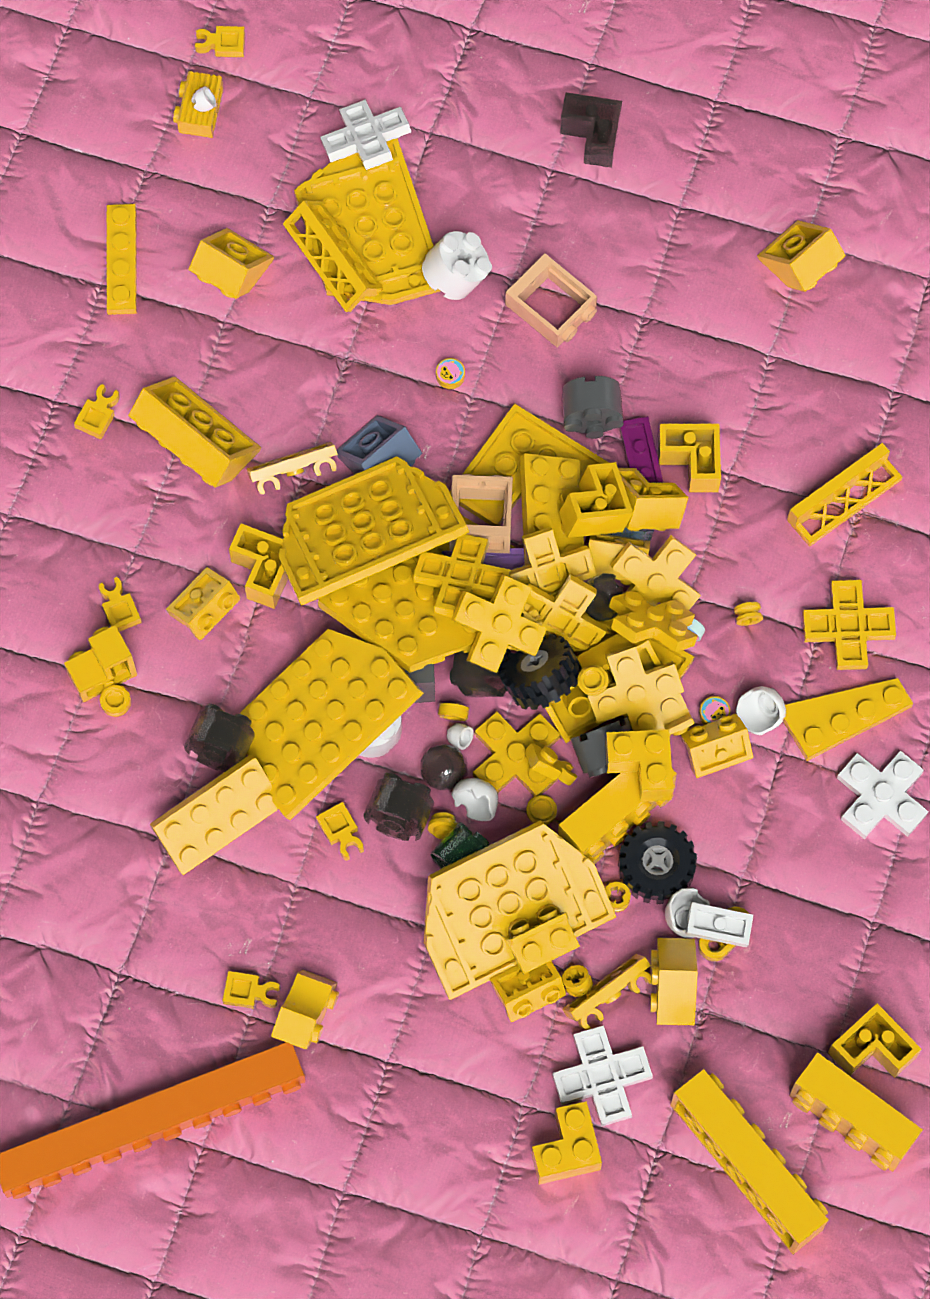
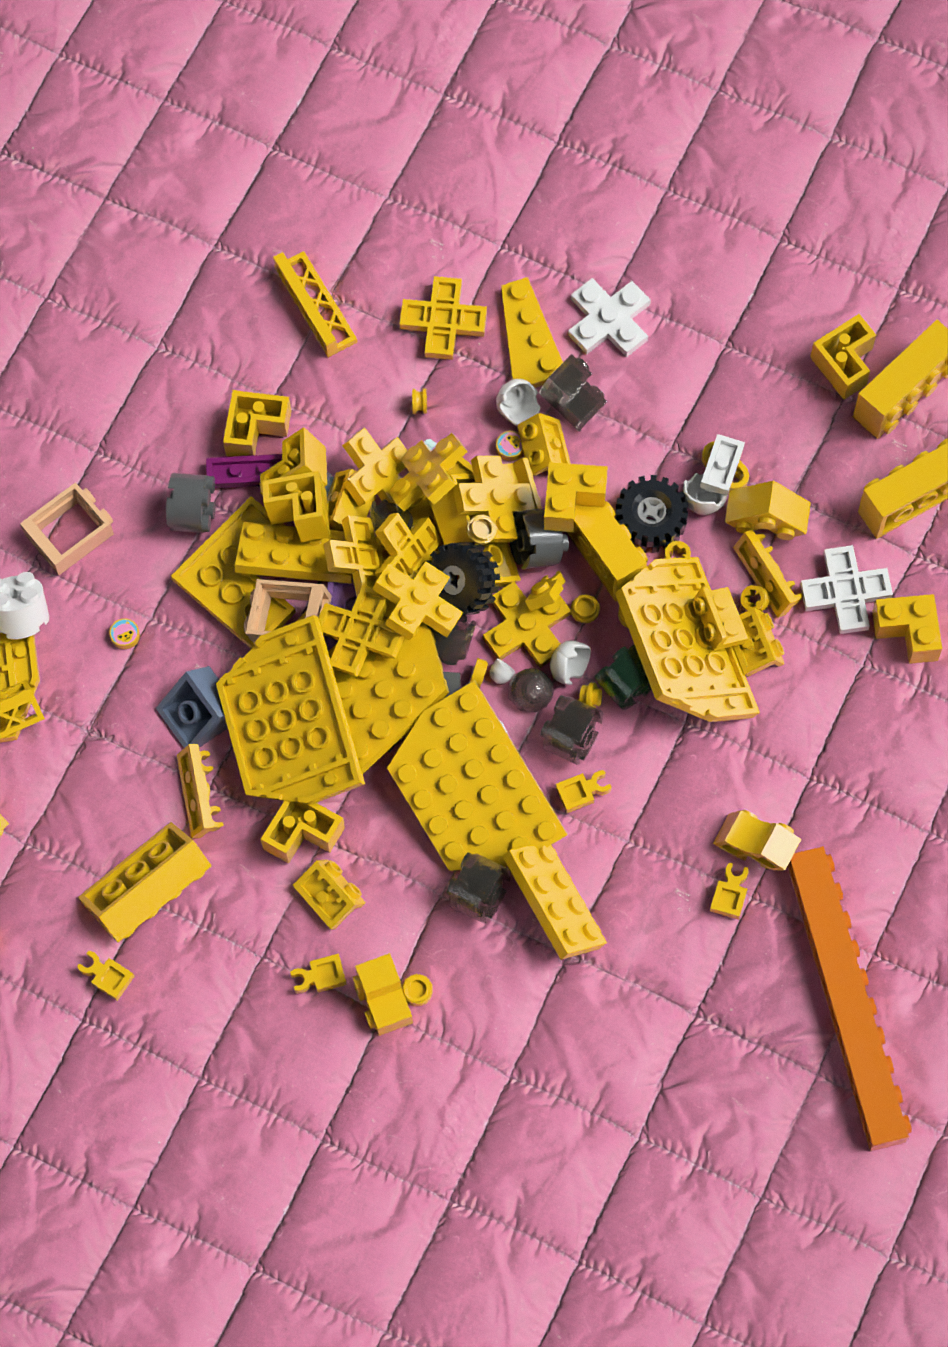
camera: 80 degrees left, 0 degrees up
yellow slope [757,220,846,292] -> none
none -> clear smoke brick [538,354,608,432]

